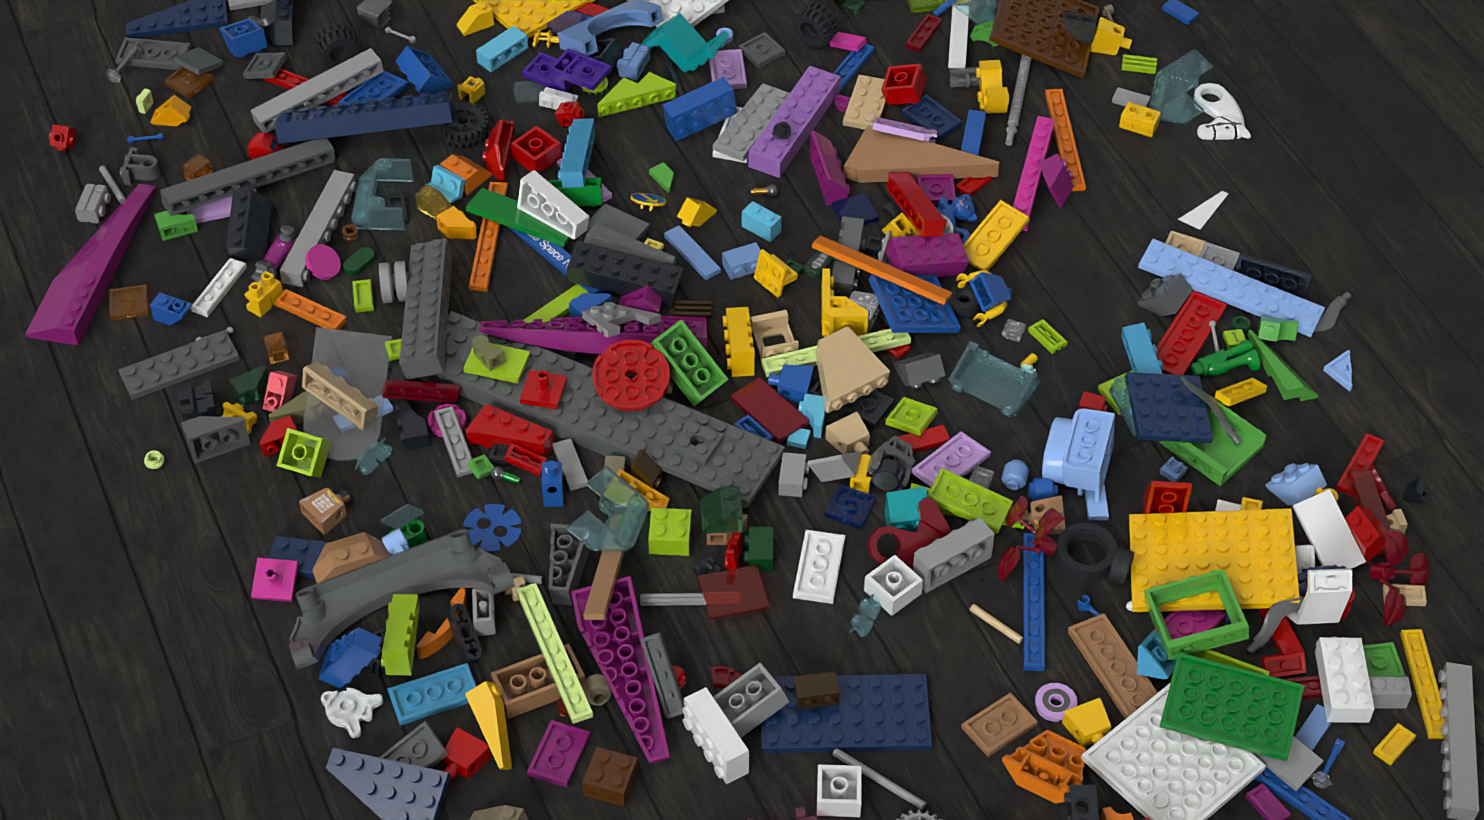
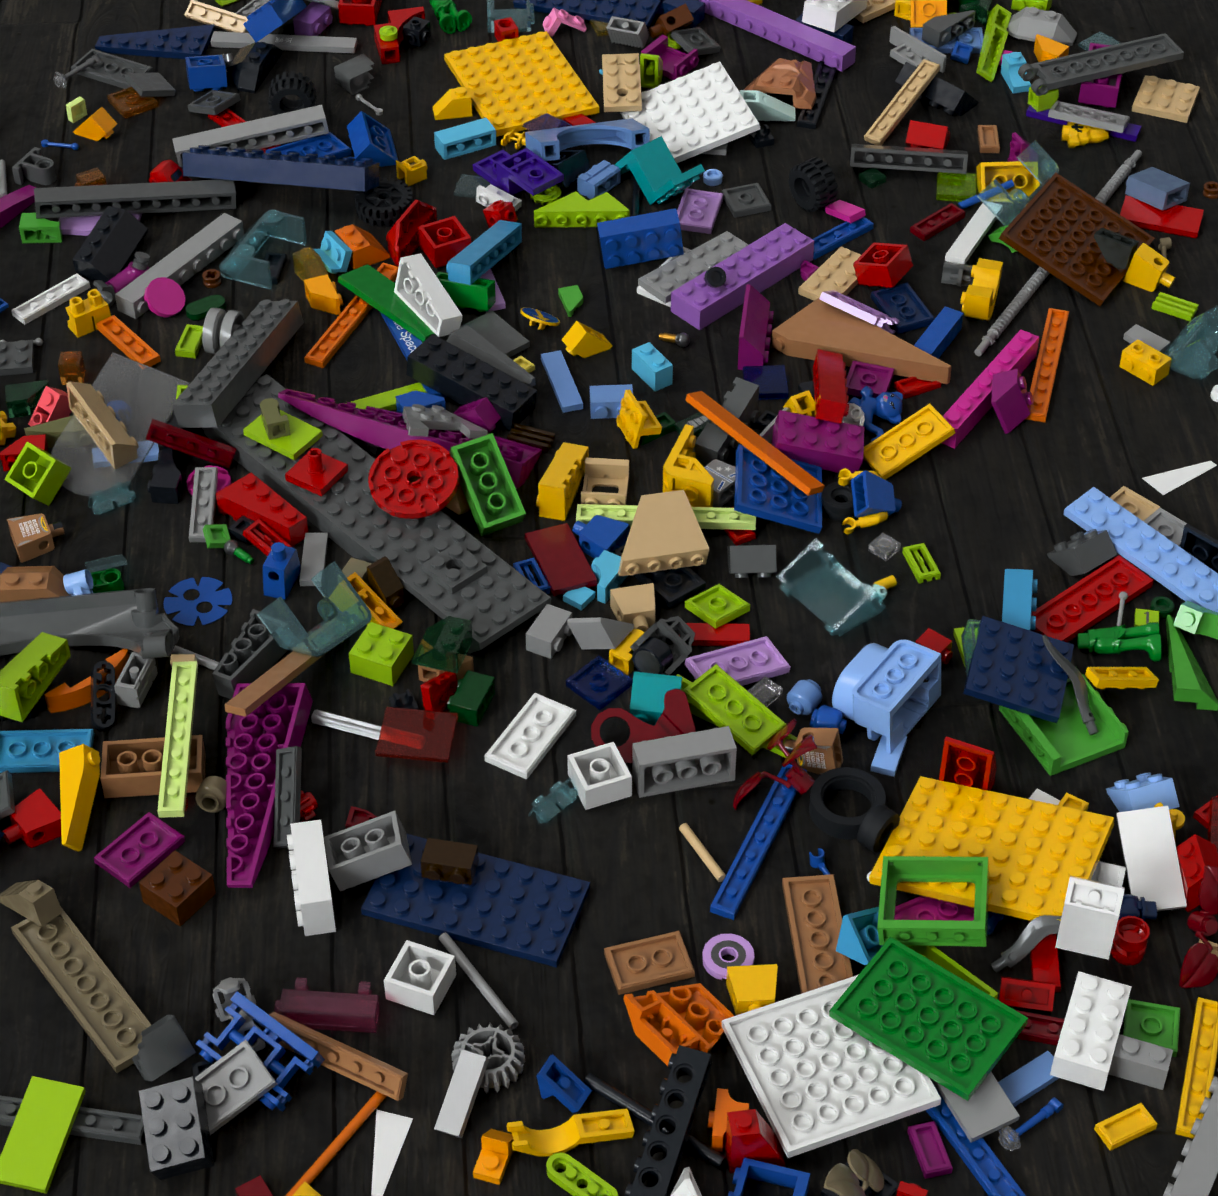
camera: 20 degrees right, 5 degrees down
medium blue tile [1159,457,1188,482] -> none

